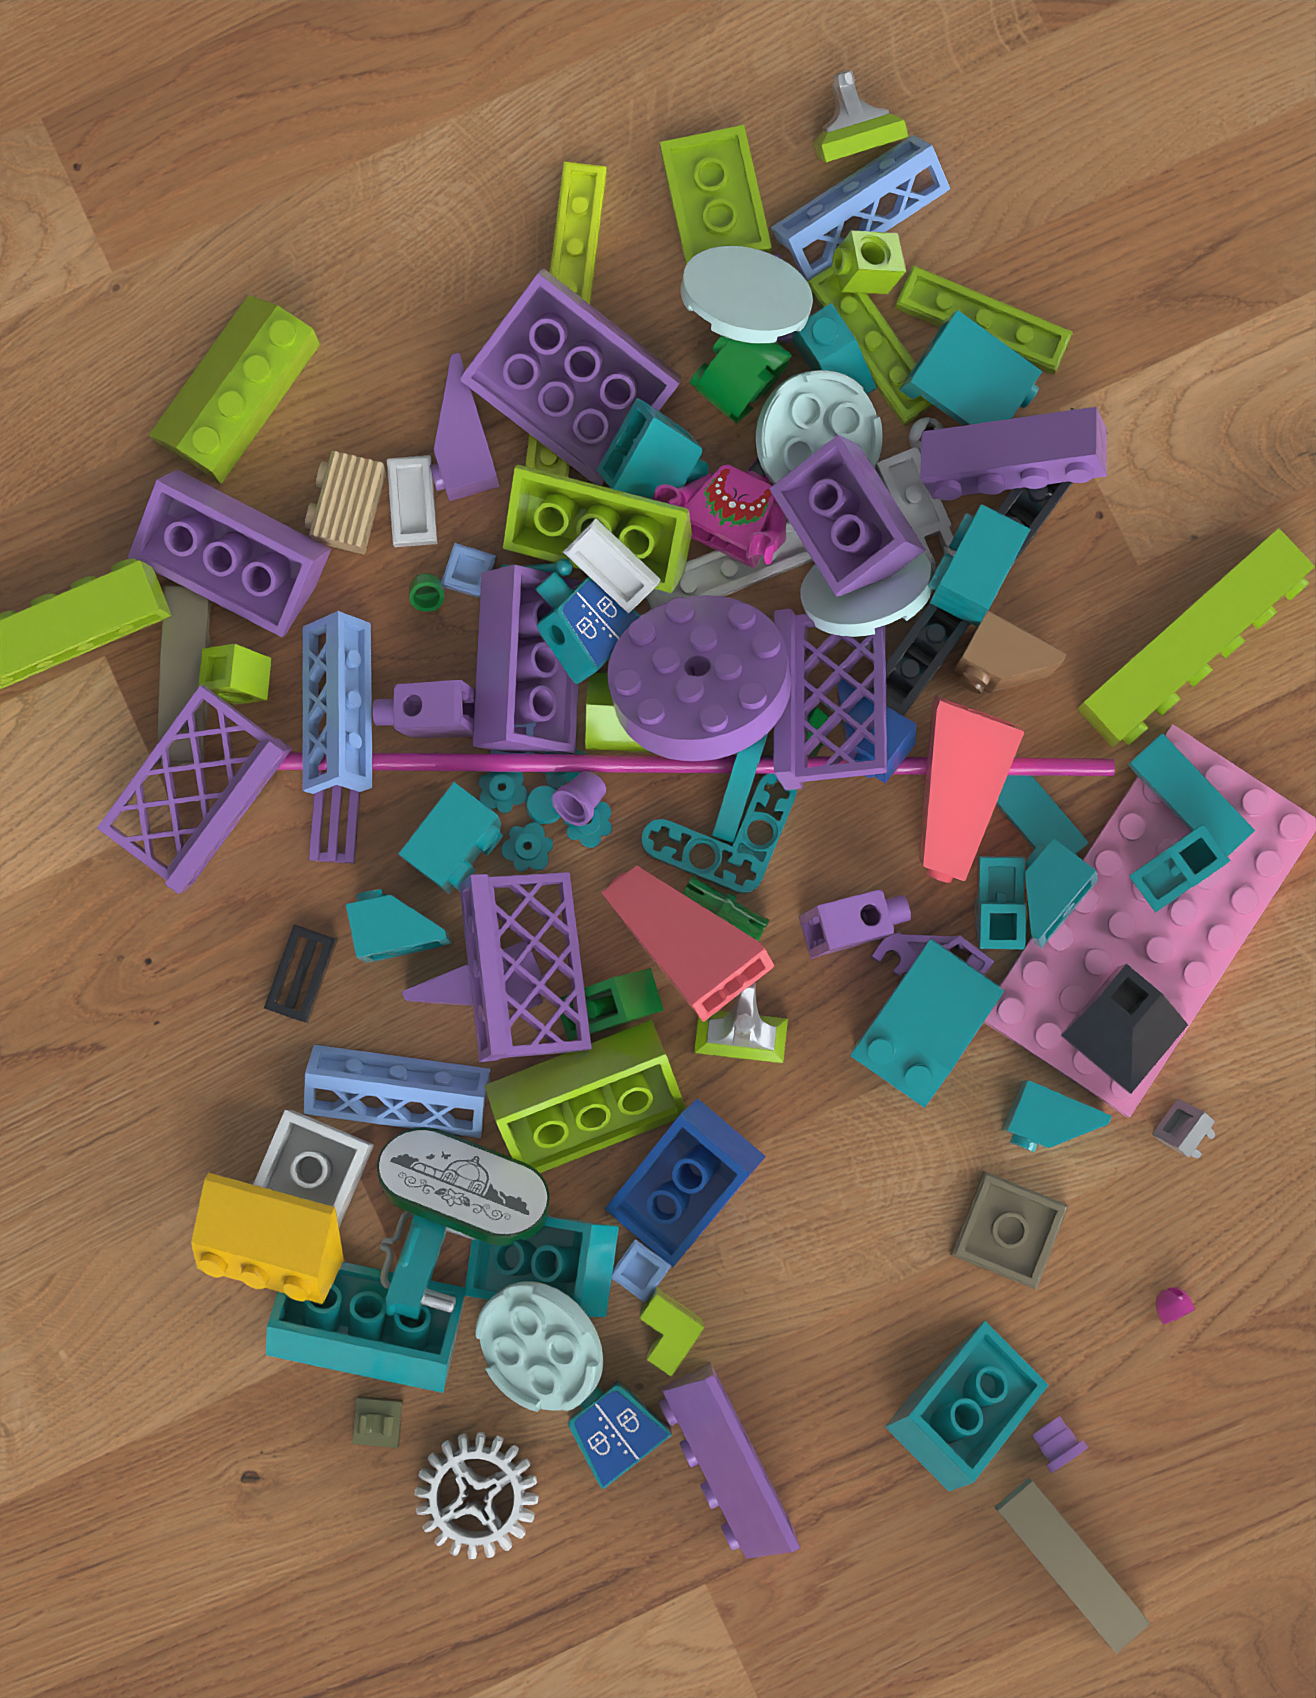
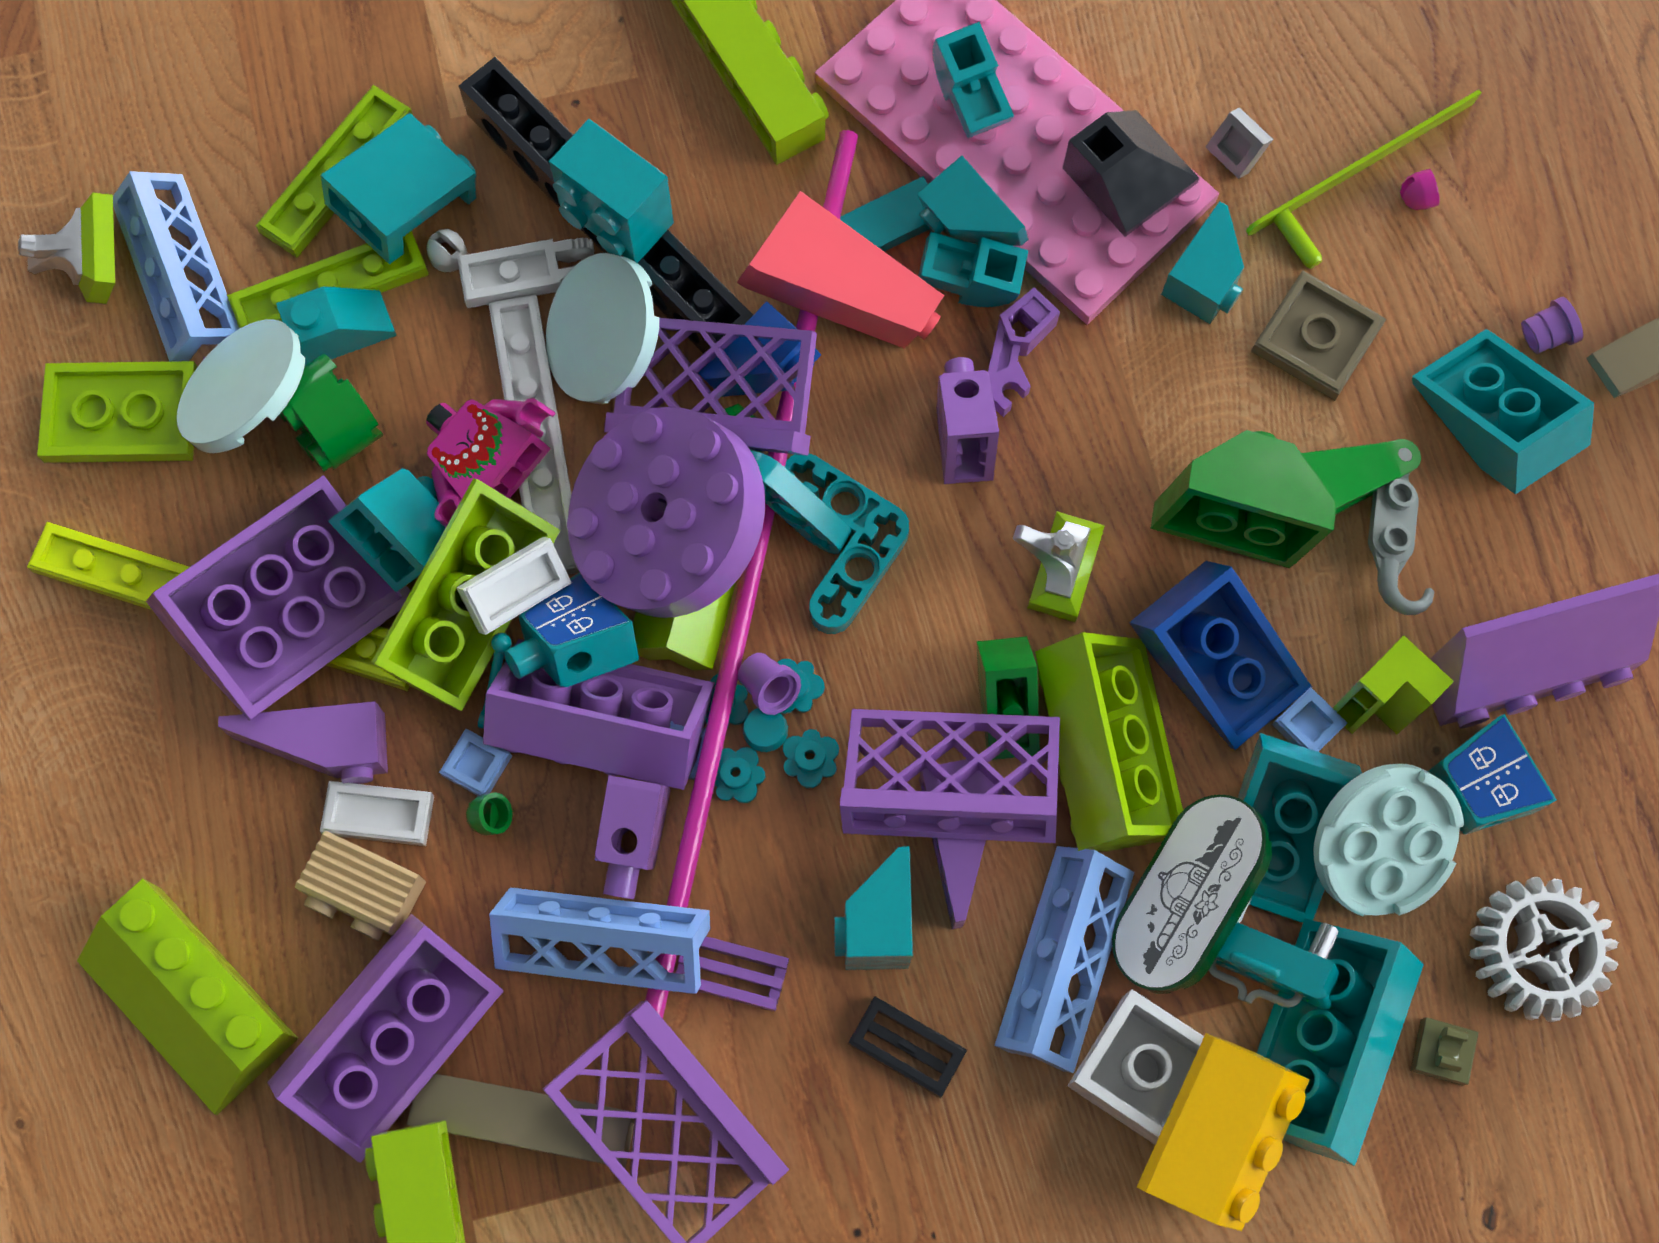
camera: 80 degrees left, 10 degrees down
lime brick [198,644,272,705] -> none
teal brick [399,782,503,895] -> none
coral slope [601,865,775,1022] -> none
green pin [682,876,770,941] -> none
light aqua tile [756,371,883,485] -> none
medium lavender slope [769,434,926,597] -> none
lime brick [832,230,906,294] -> none
teal slope [850,938,1005,1108] -> none
medium lavender brick [920,407,1107,500] -> none
medium nougat slope [952,611,1067,694] -> none
teal tile [1128,733,1255,856] -> none
none -> green slope [1150,430,1434,615]
none -> lime piece [1246,89,1482,269]

